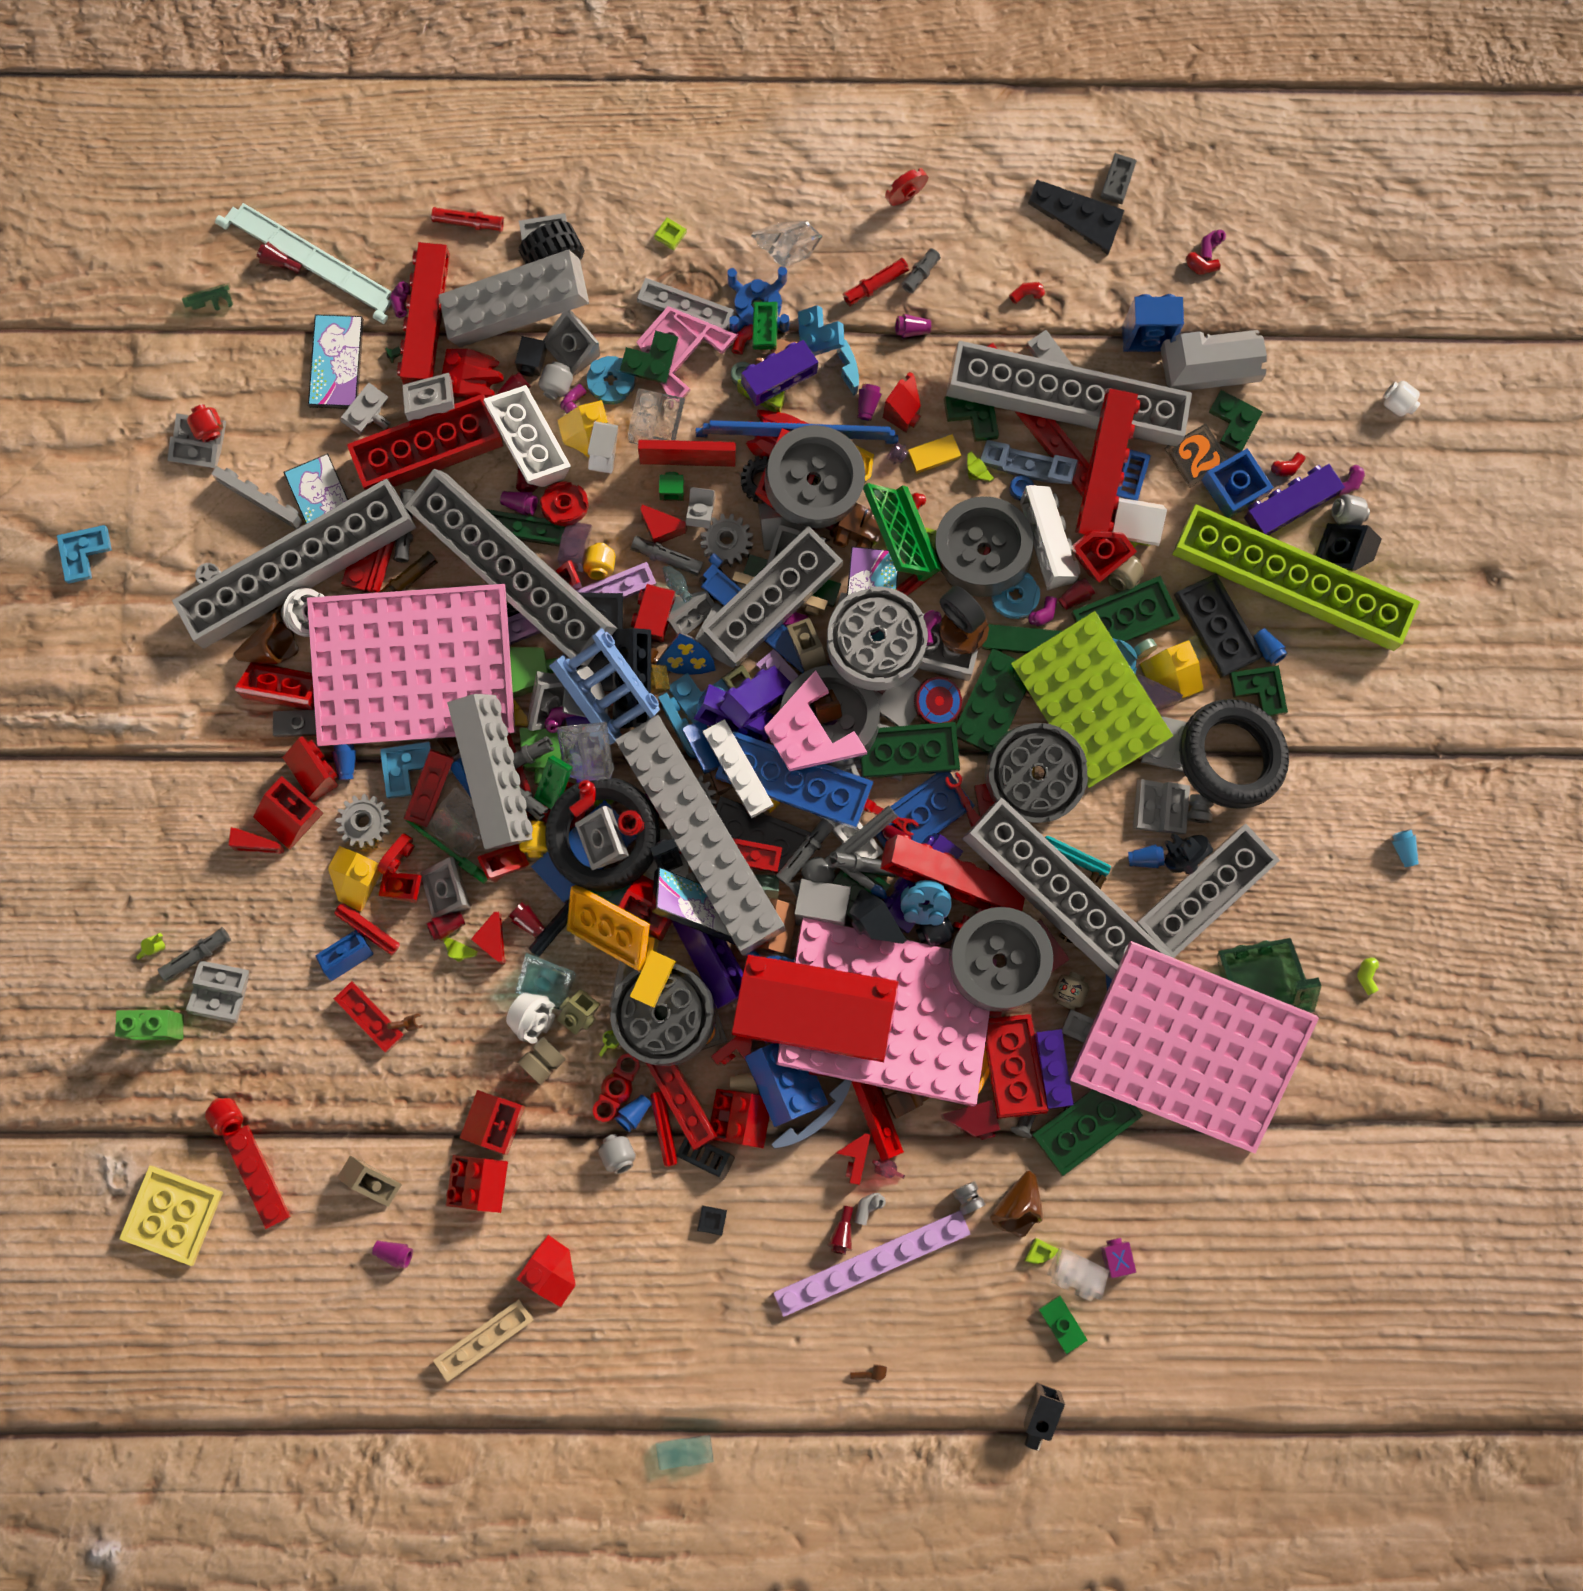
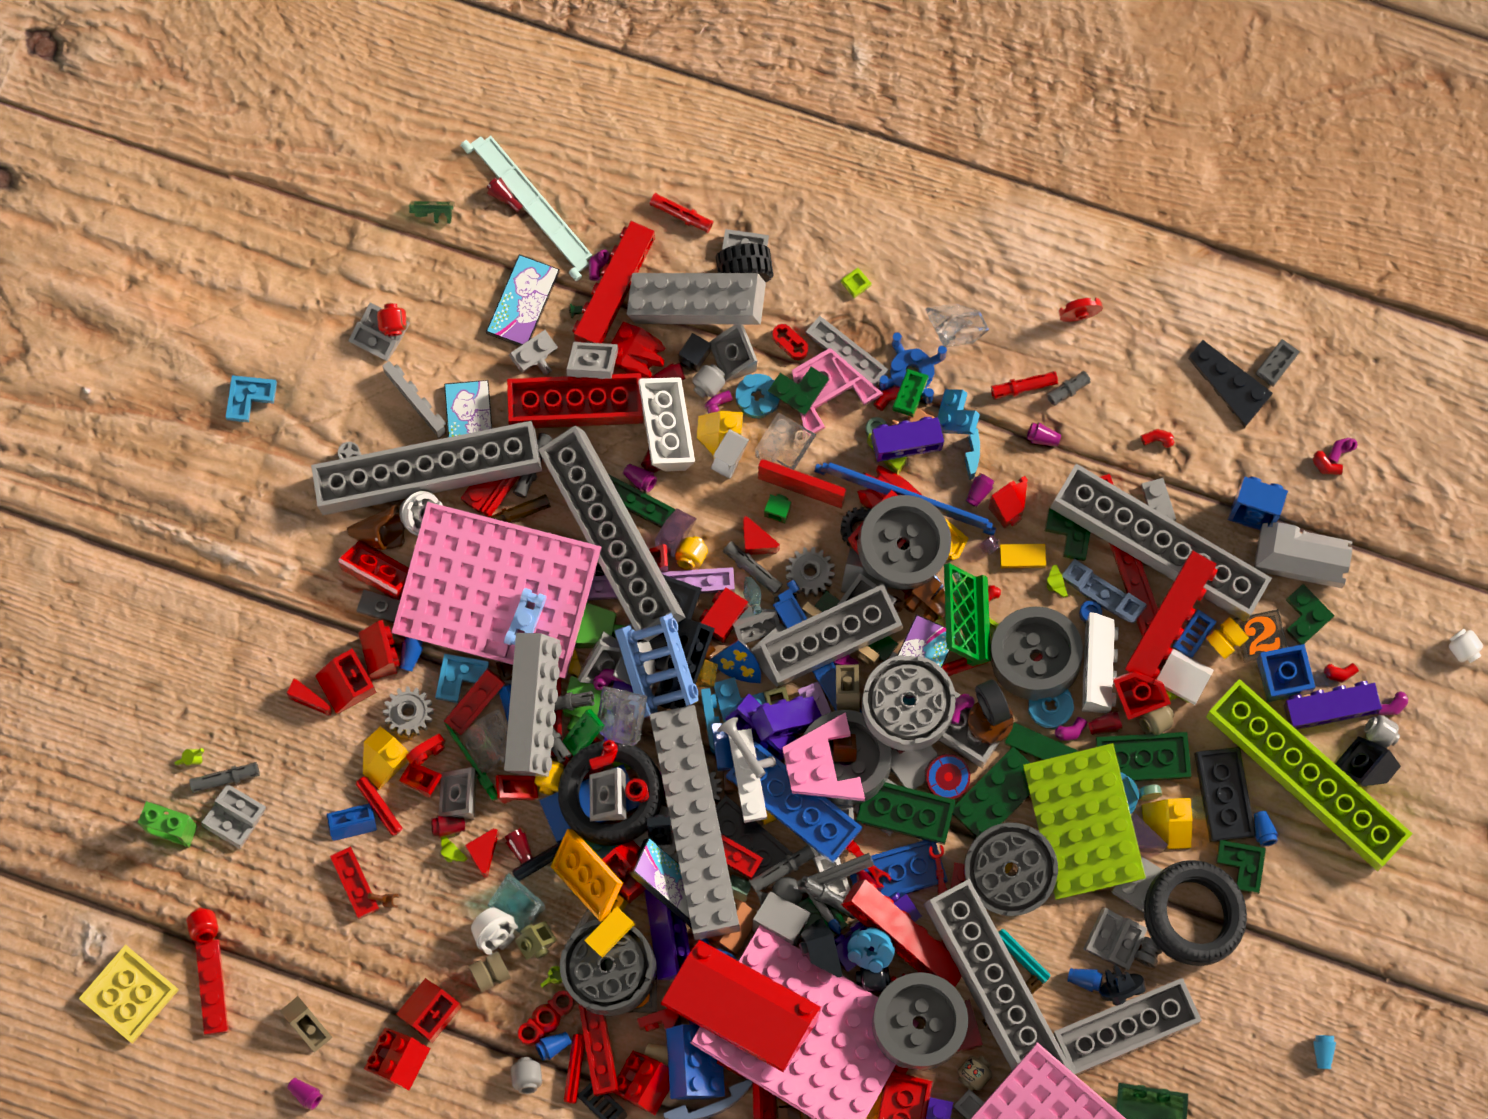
camera: 25 degrees right, 5 degrees down
red plate [540,481,589,526] -> none
light grey slope [686,487,716,528] -> none
none -> light blue plate [504,588,547,645]
none -> light grey piece [718,717,776,779]
none -> red beam [772,324,808,361]
none -> yellow wheel [1206,617,1249,659]

